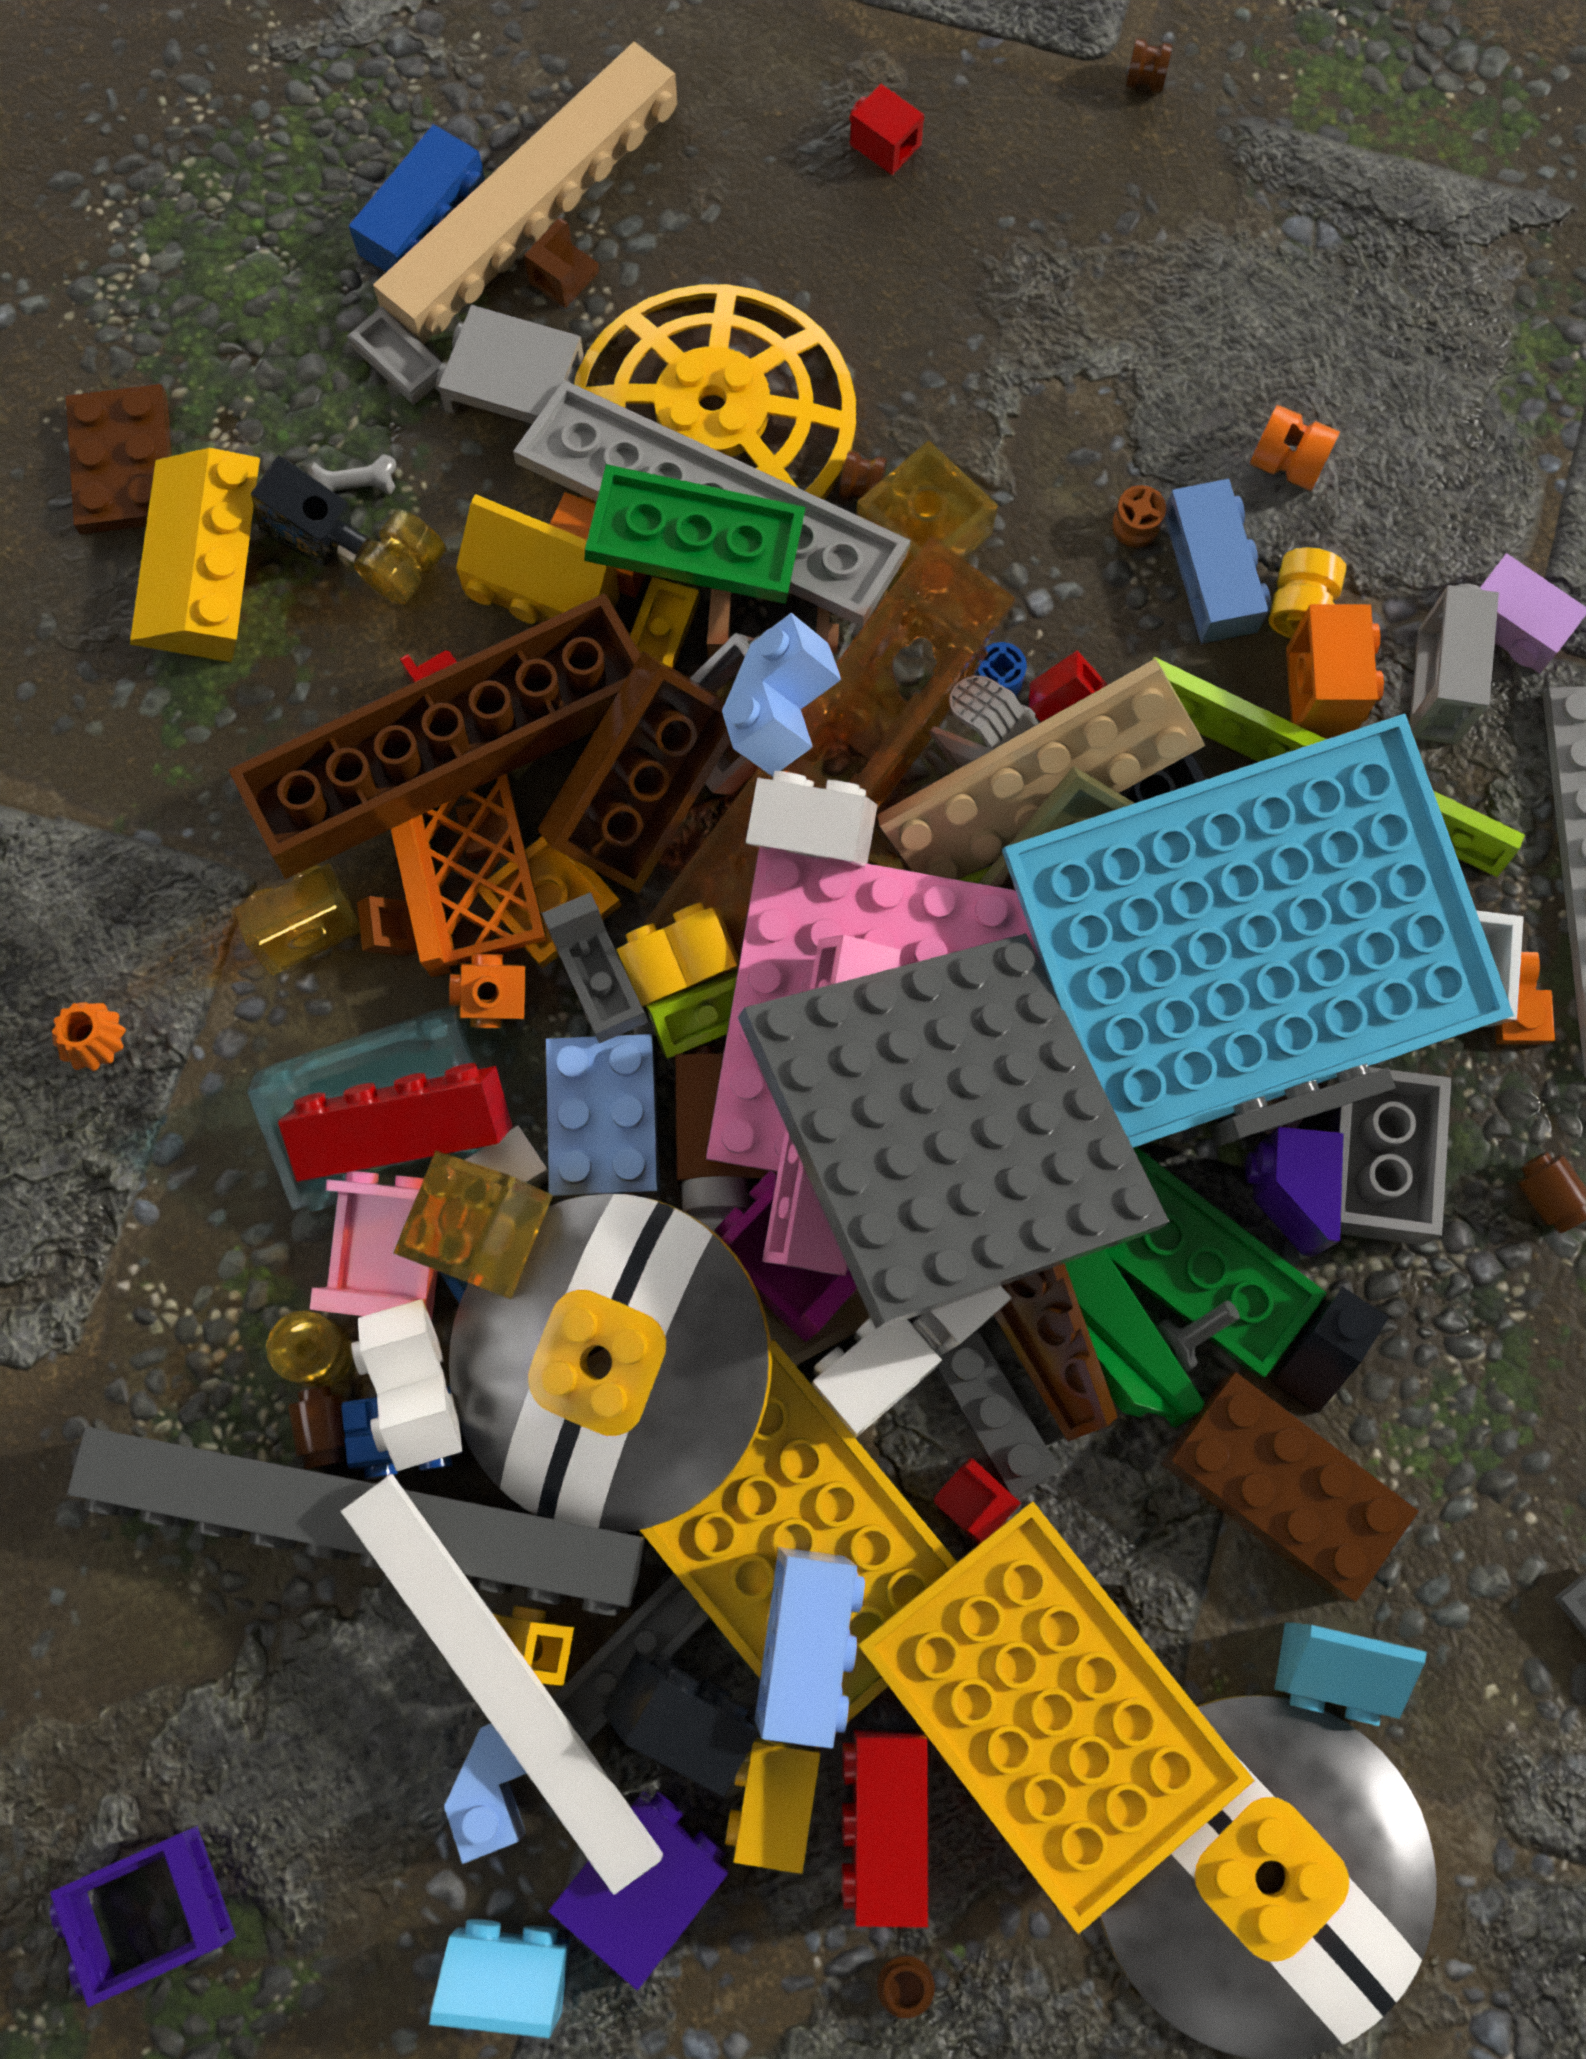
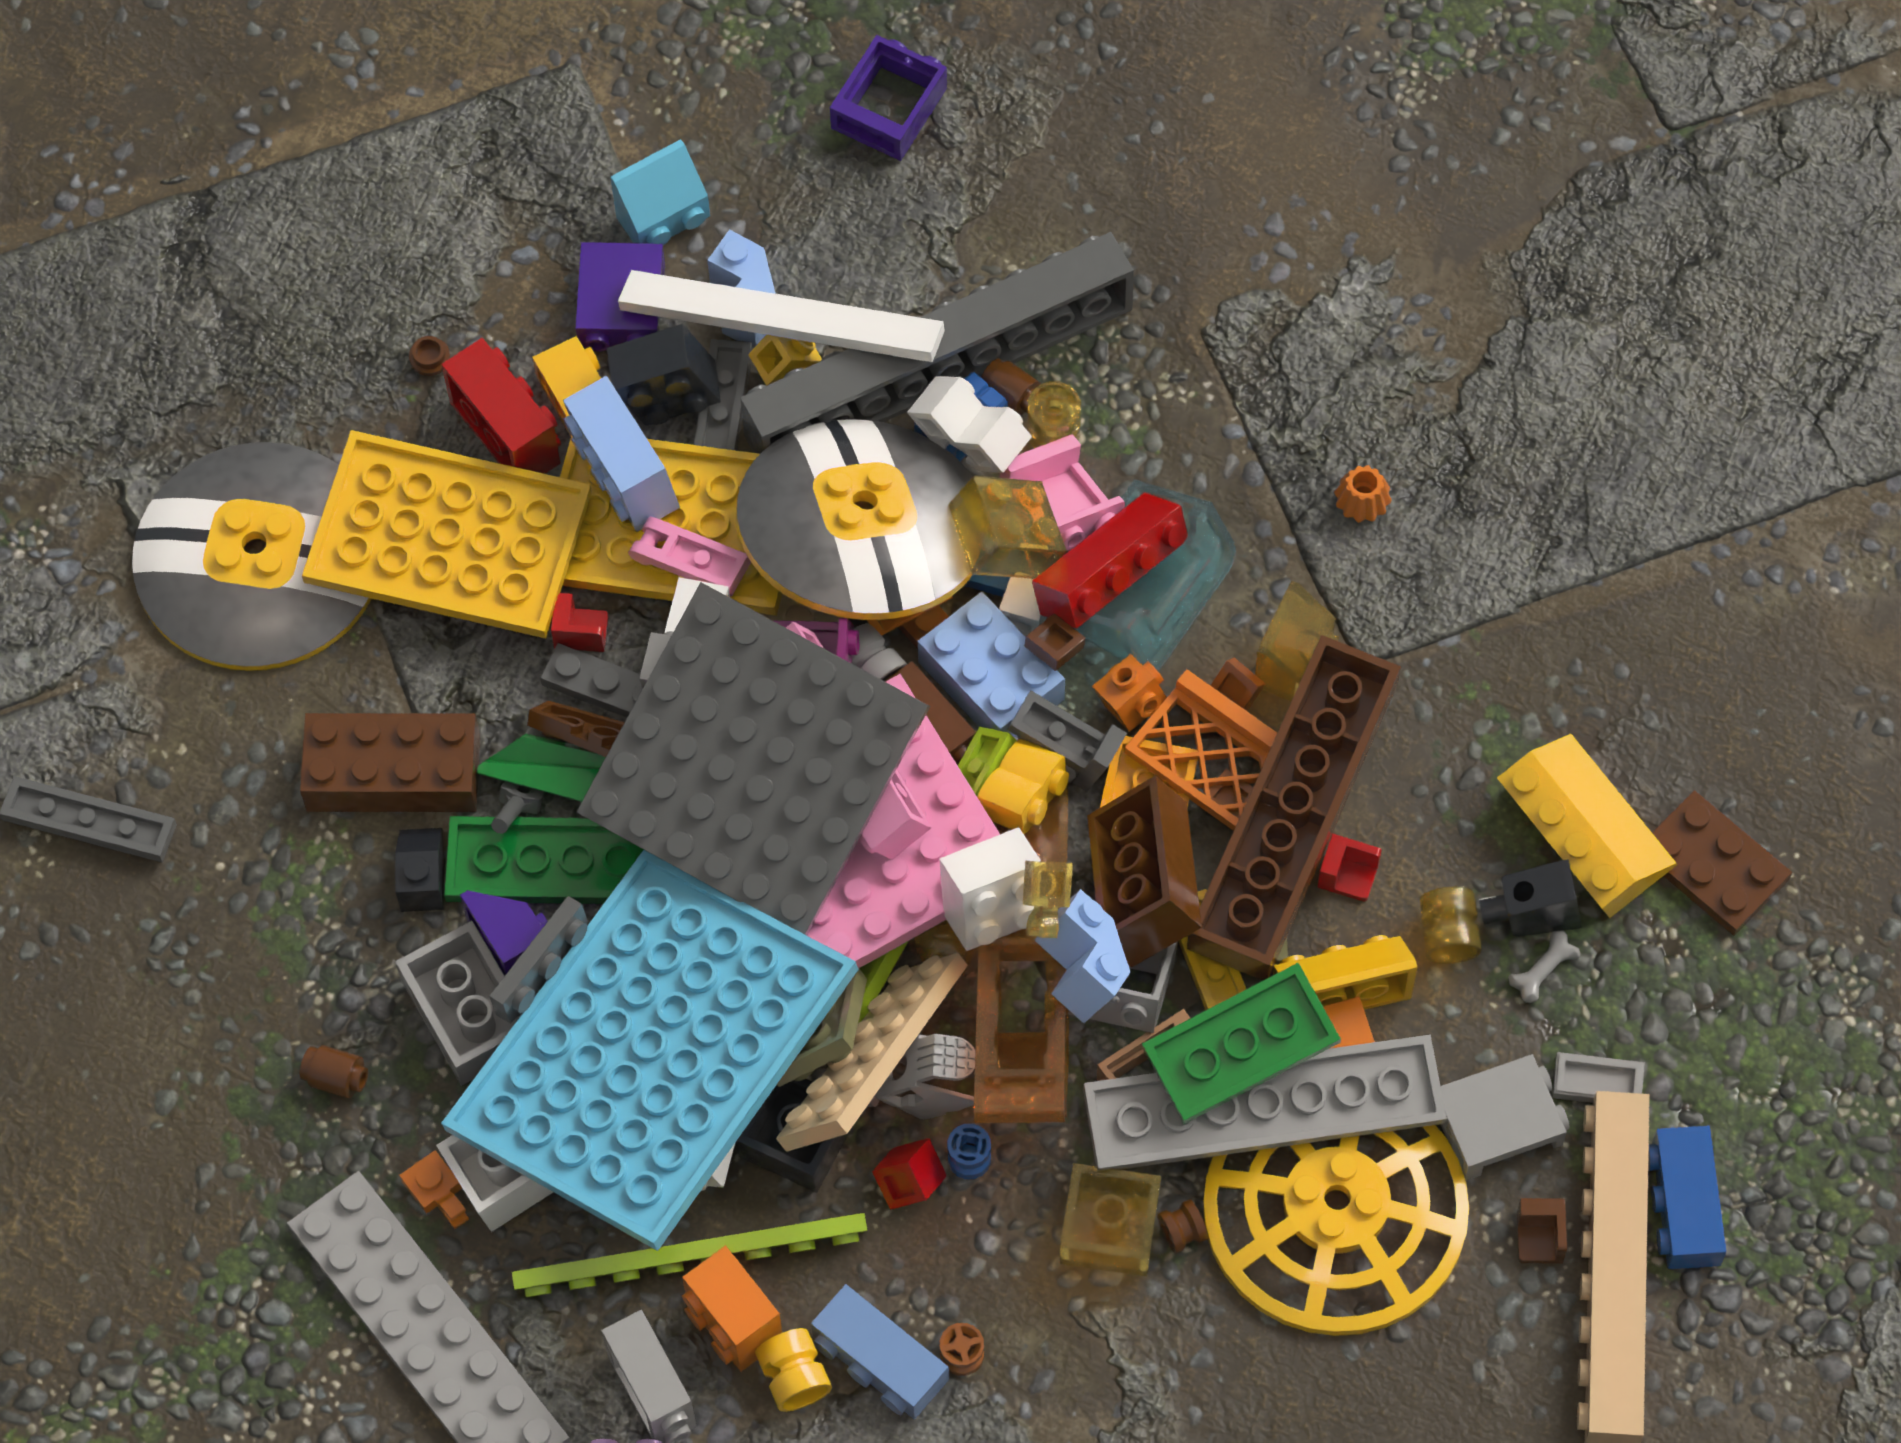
camera: 145 degrees right, 10 degrees down
medium azure slope [1274,1622,1426,1726] -> none
none -> bright pink plate [628,517,751,597]
none -> clear yellow plate [1022,860,1072,938]
none -> reddish brown plate [1024,613,1086,671]

